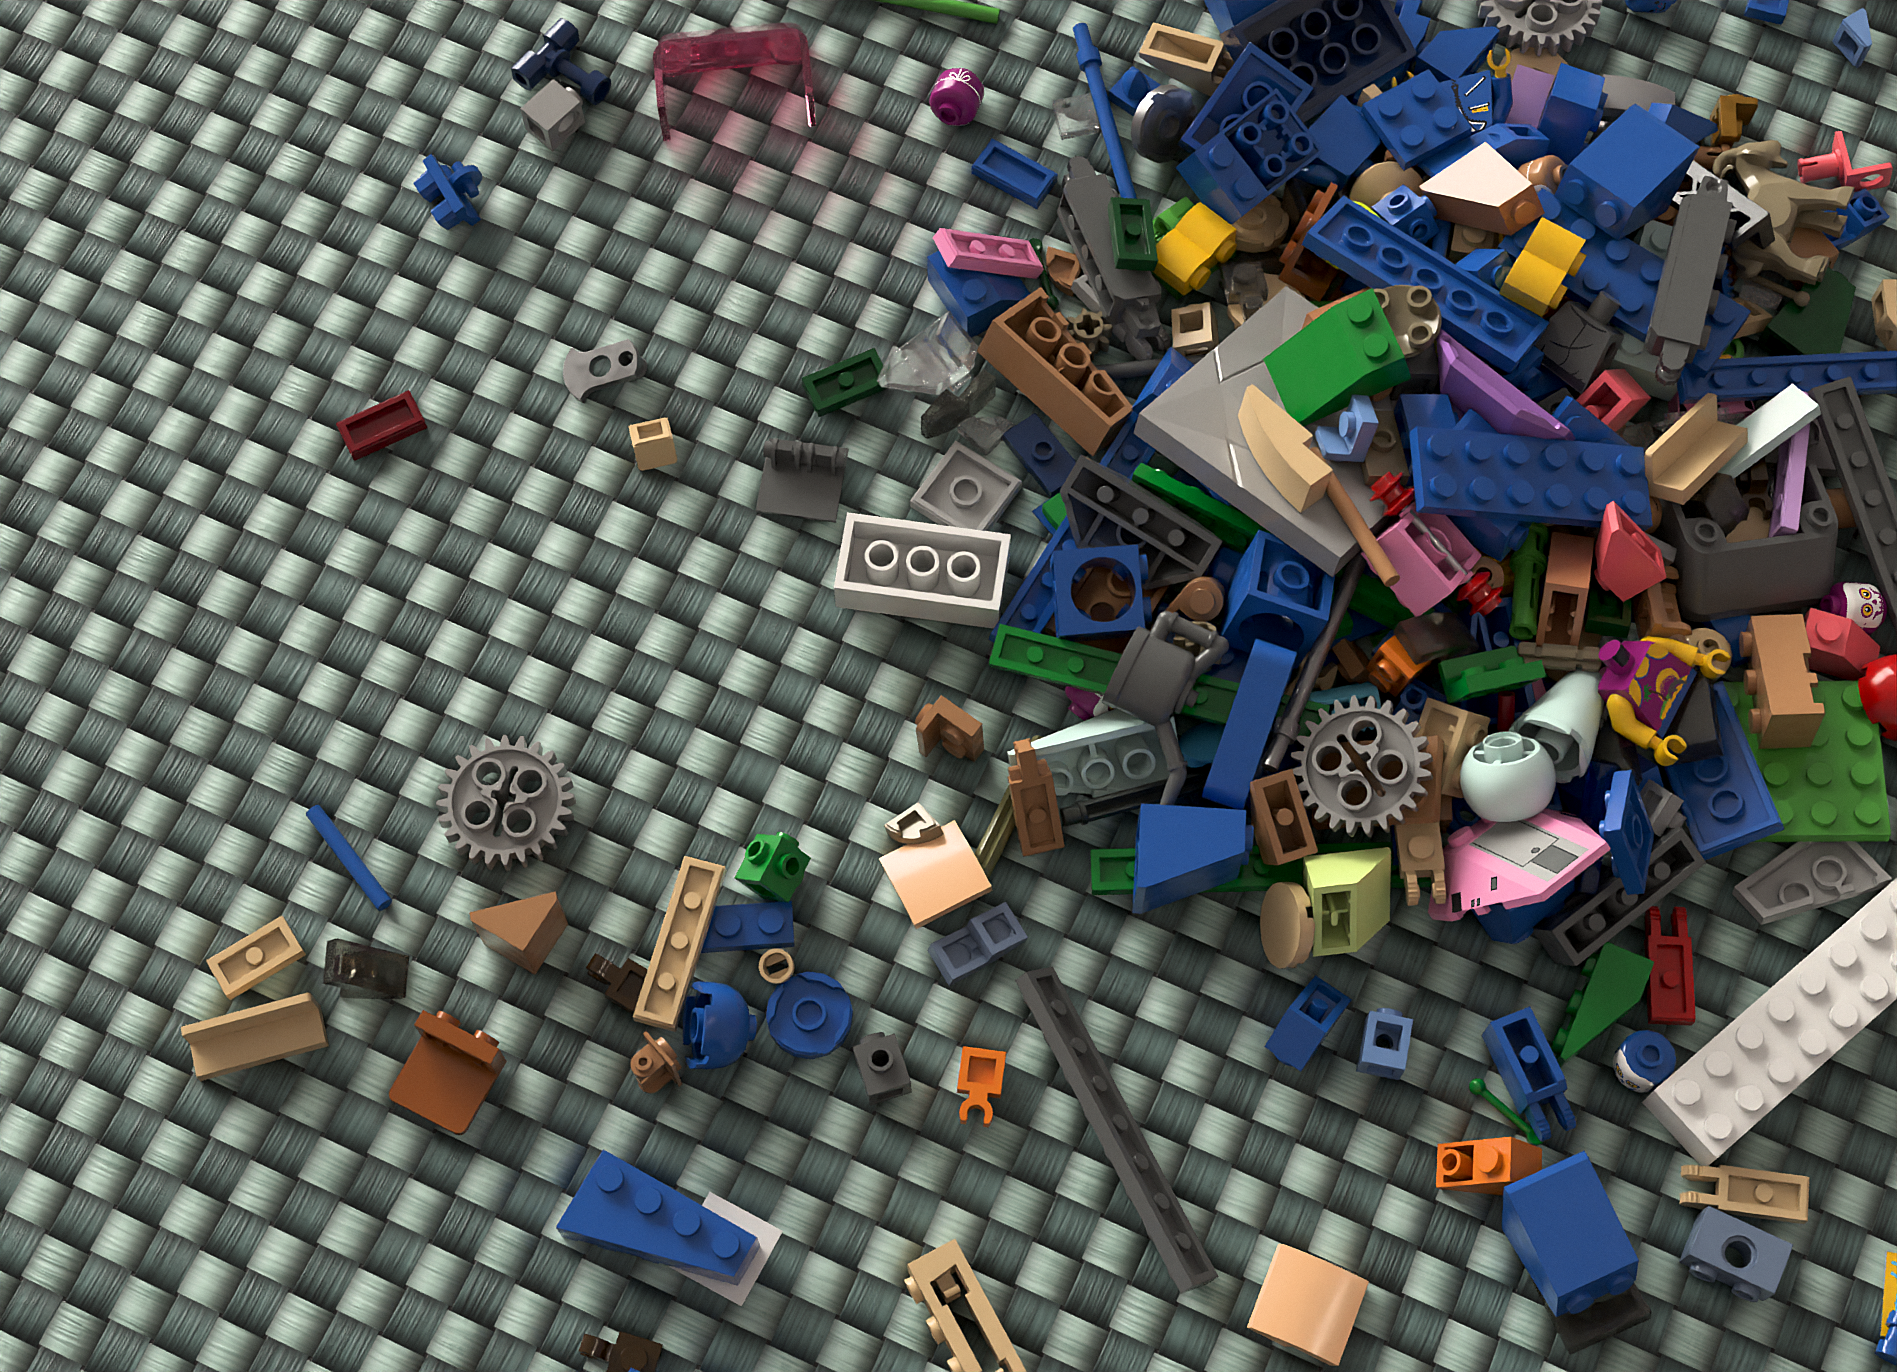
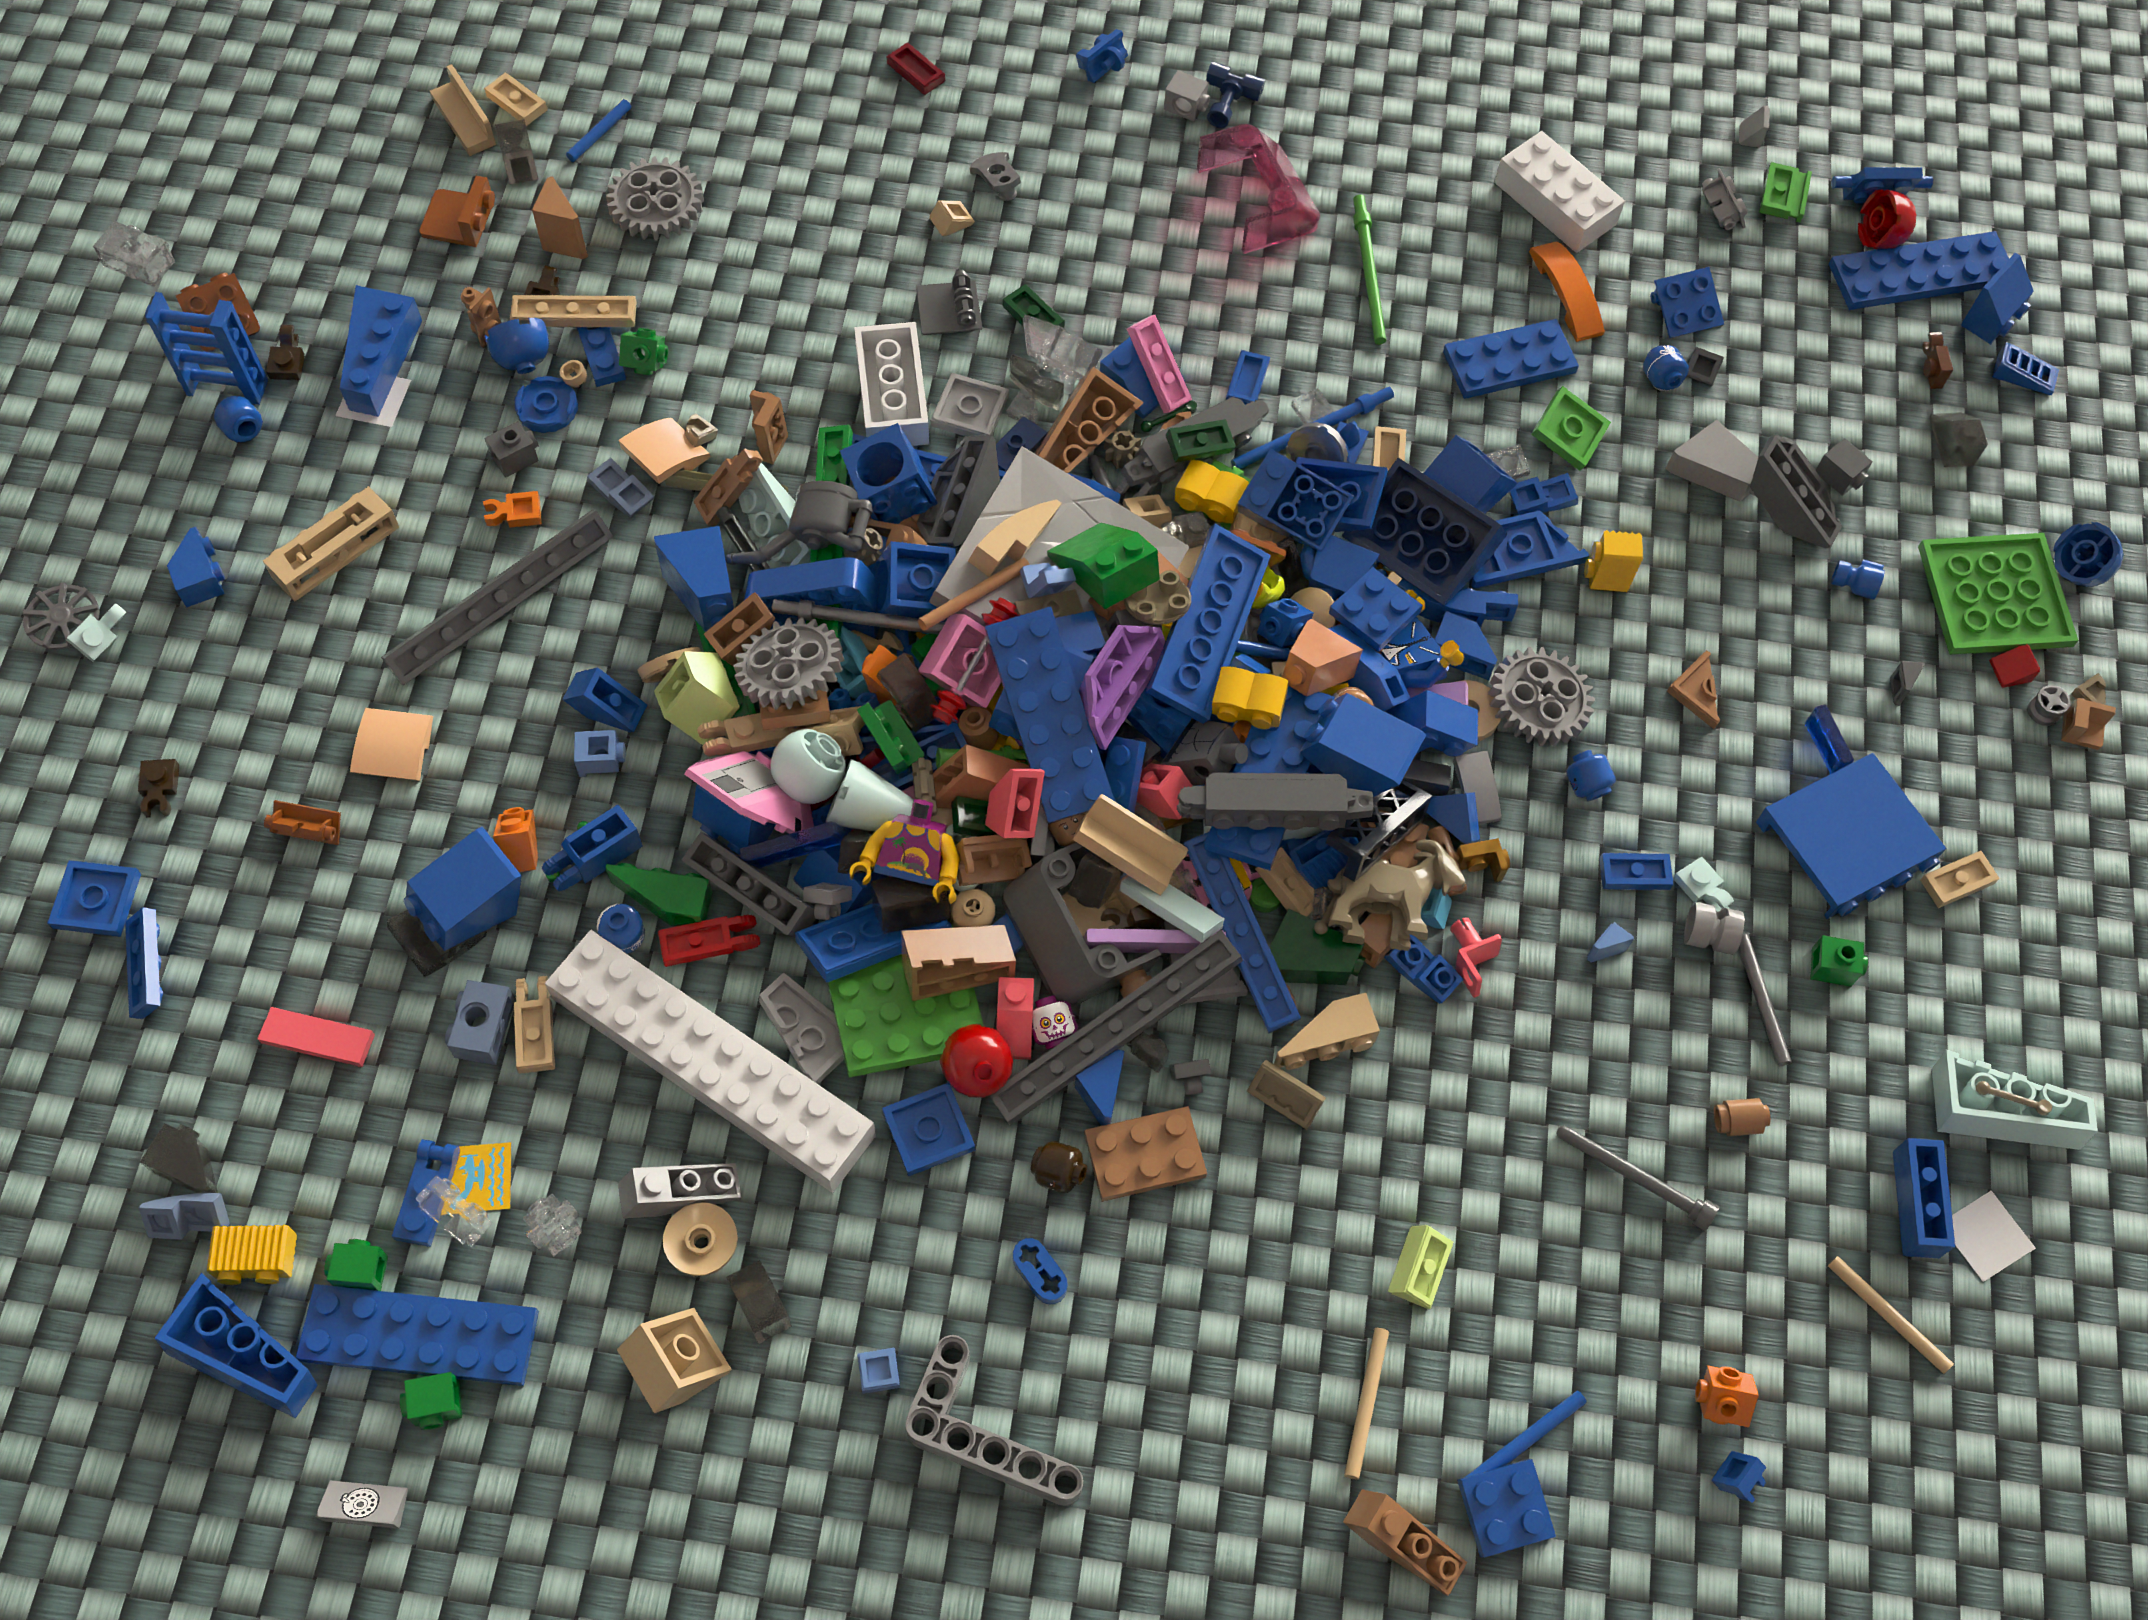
camera: 70 degrees right, 5 degrees down
magenta head [929,68,985,126] -> none
blue plate [1599,770,1654,895] -> none

